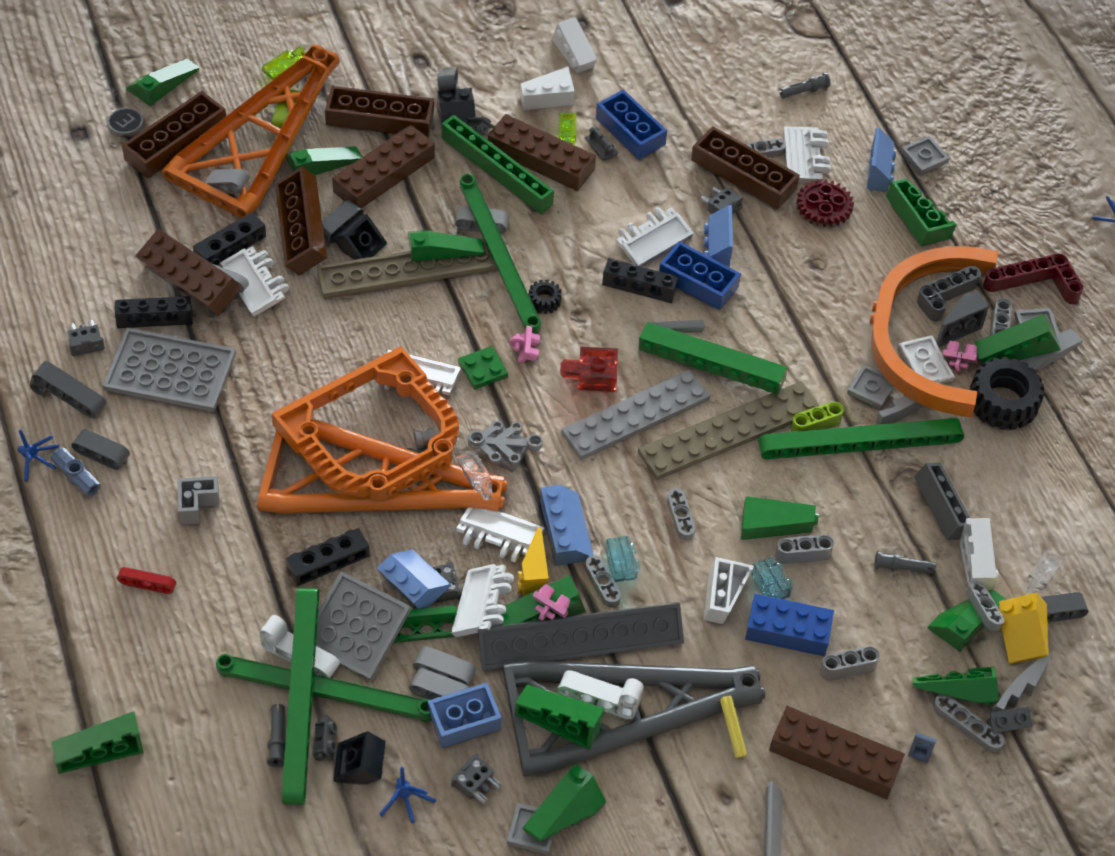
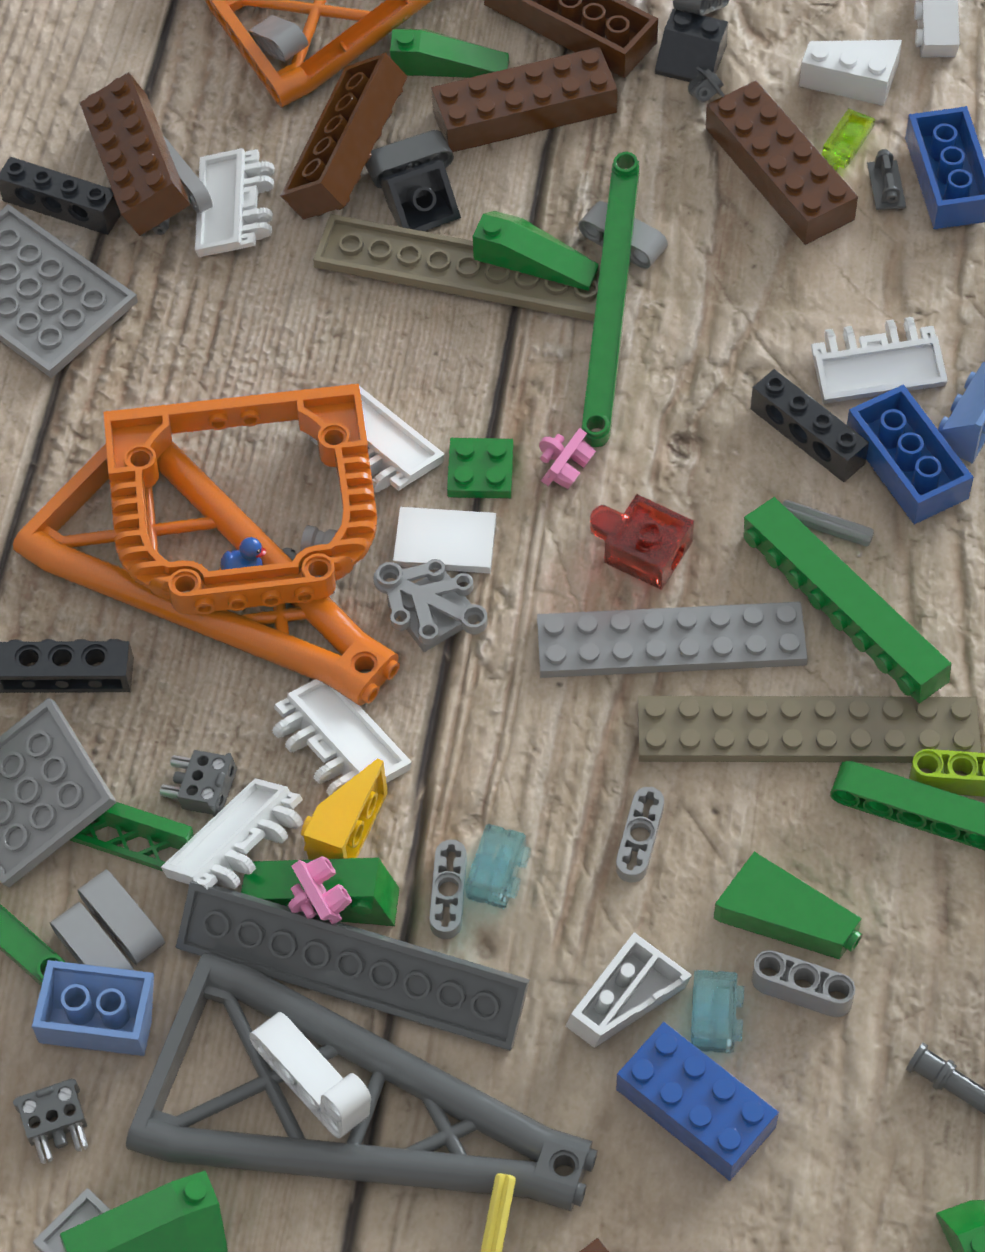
camera: 35 degrees right, 5 degrees up
black brick [193,212,266,266] -> none
medium blue slope [377,549,451,609] -> none
green brick [441,115,554,214] -> none
clear hinge [457,451,493,500] -> none
green wedge [514,685,605,750] -> none
black tyre [528,279,562,314] -> none
medium blue slope [540,485,594,566] -> none
light grey beam [820,646,880,680] -> none
none -> blue animal [220,537,266,570]
none -> white tile [393,507,496,574]

